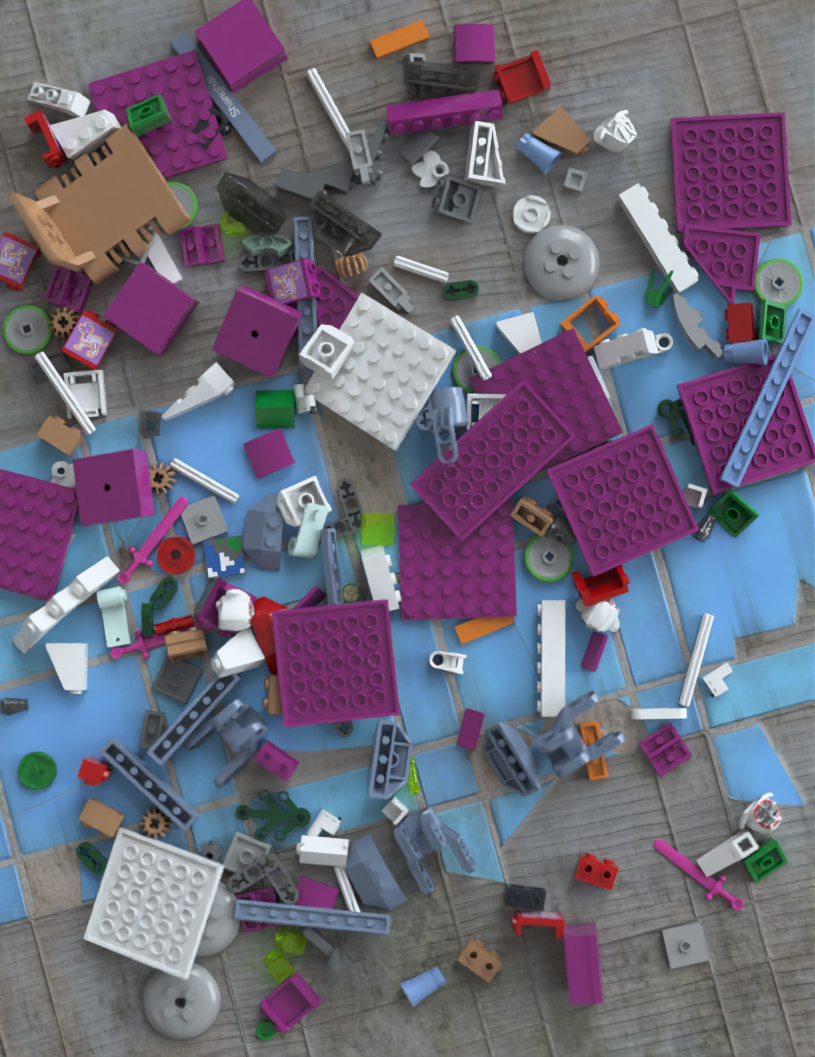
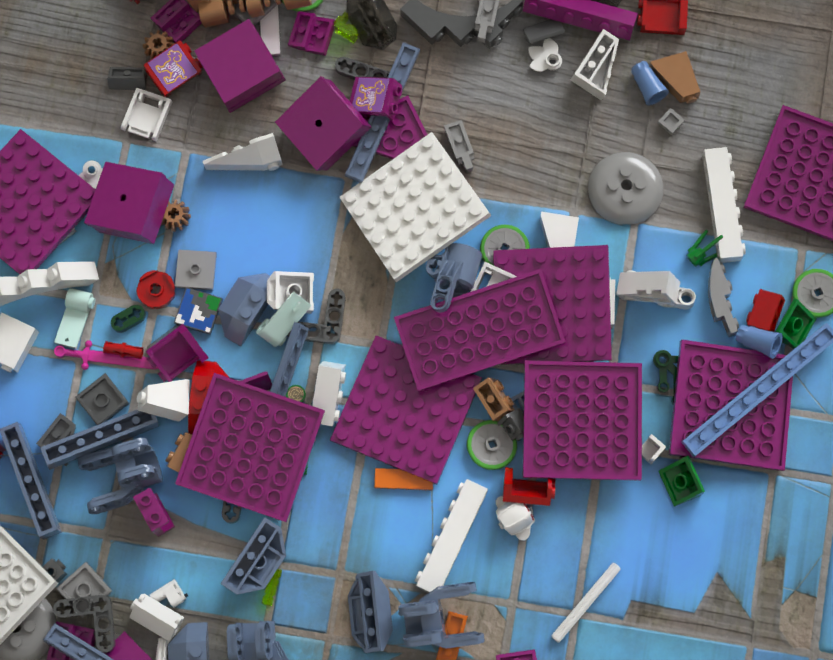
camera: 30 degrees right, 10 degrees down
light grey wheel [3,305,52,354] -> none
white axle [35,352,96,435] -> none
medium nougat brick [36,415,84,457] -> none
dark pink sword [118,497,188,584] -> none
clear smoke brick [138,410,161,439] -> none
medium nougat gear [139,806,173,840] -> none
dark green beam [141,603,154,637] -> none
medium nougat brick [165,627,208,663] -> none
white axle [170,458,239,503] -> none
white piece [216,590,255,631] -> none
dark green plant [236,789,311,842] -> none
sand green tile [240,234,294,258] -> none
magenta slope [243,428,295,479] -> none
green slope [255,390,295,429] -> none
white piece [293,384,317,414] -> none
white slope [299,324,354,380] -> none
clear smoke wedge [308,190,382,256] -> none
medium nougat gear [335,252,368,278] -> none
clear neon green piece [359,513,396,545] -> none
white panel [381,796,409,826] -> none
white axle [394,256,449,283] -> none
white piece [429,651,467,674] -> none
dark grey plate [431,175,482,224] -> none
dark green beam [443,280,479,301] -> none
white axle [450,316,491,381] -> none
magenta slope [456,708,485,751] -> none
white tile [512,195,551,234] -> none
orange window [559,295,620,353] -> none
magenta slope [581,631,608,672] -> none
white piece [594,110,637,152] -> none
white beam [631,708,687,719] -> none
magenta wing [682,225,761,304] -> none
clear smoke cone [692,513,716,543] -> none
white piece [702,662,733,698] -> none

